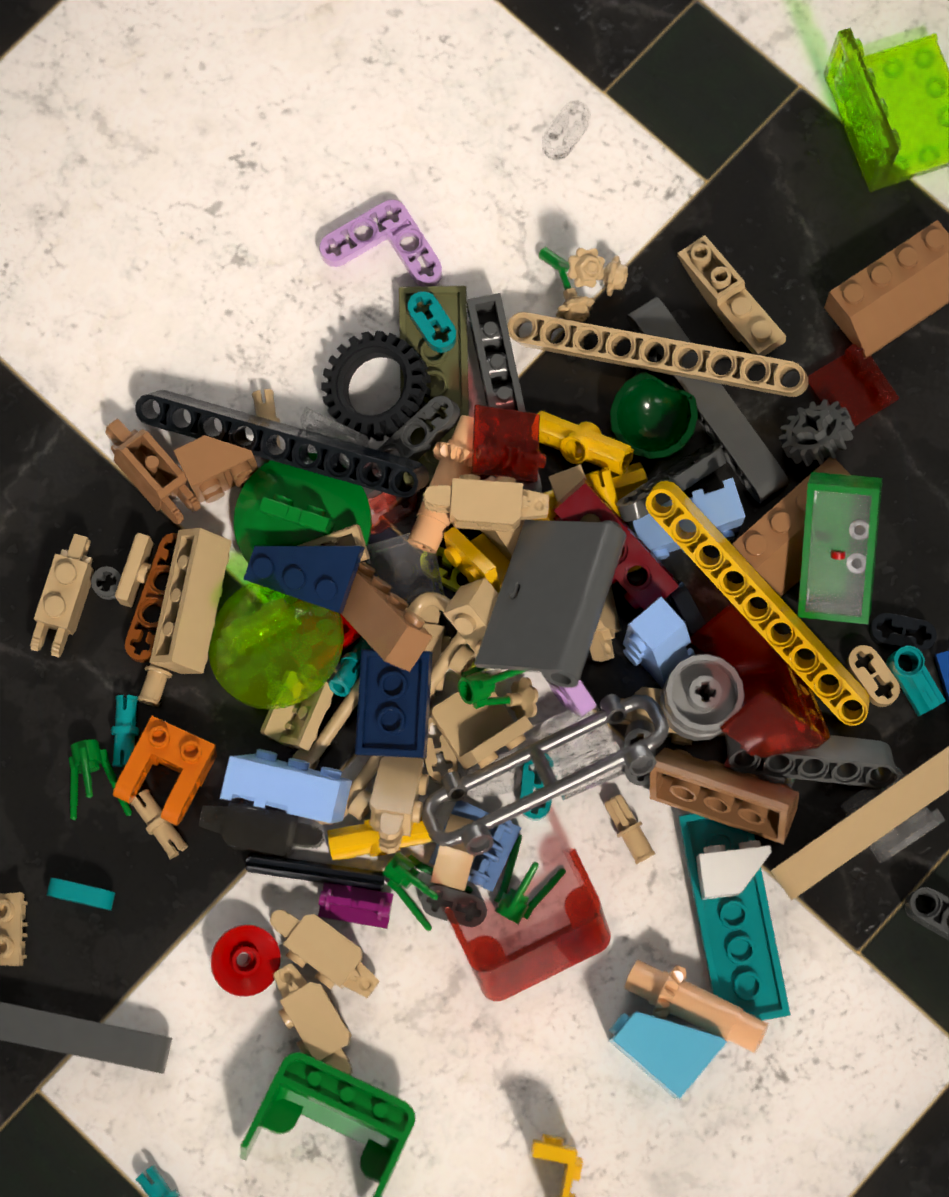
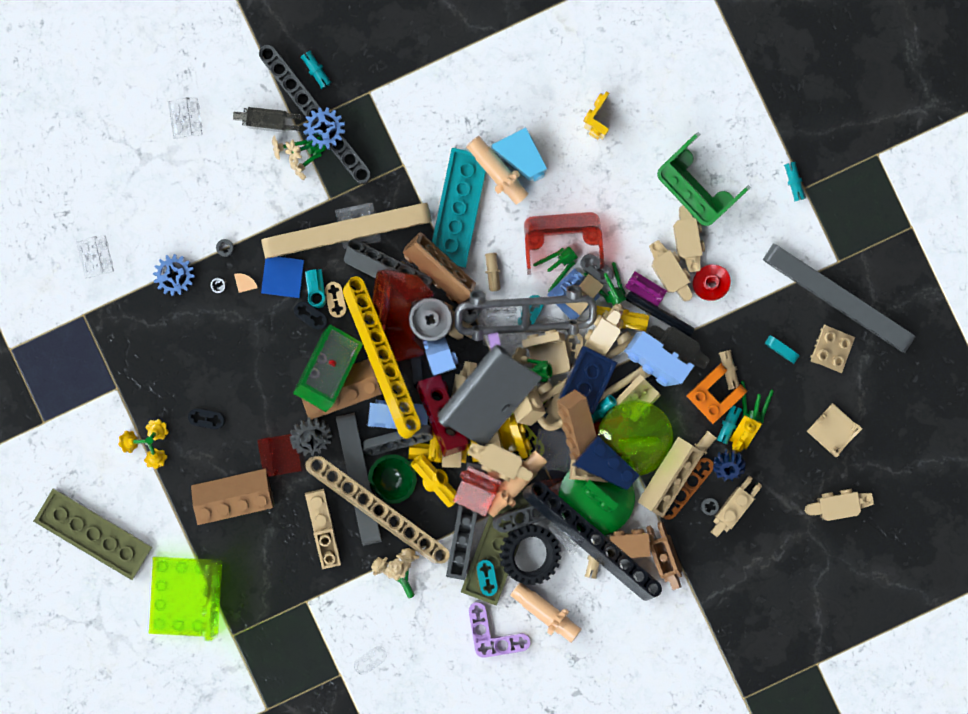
camera: 160 degrees left, 10 degrees up
tan plate [115,533,154,608] -> none
white slope [696,841,771,900] -> none
none -> light nougat gear [510,583,582,643]
none -> dark blue gear [713,449,746,482]
none -> yellow hinge [729,415,762,453]

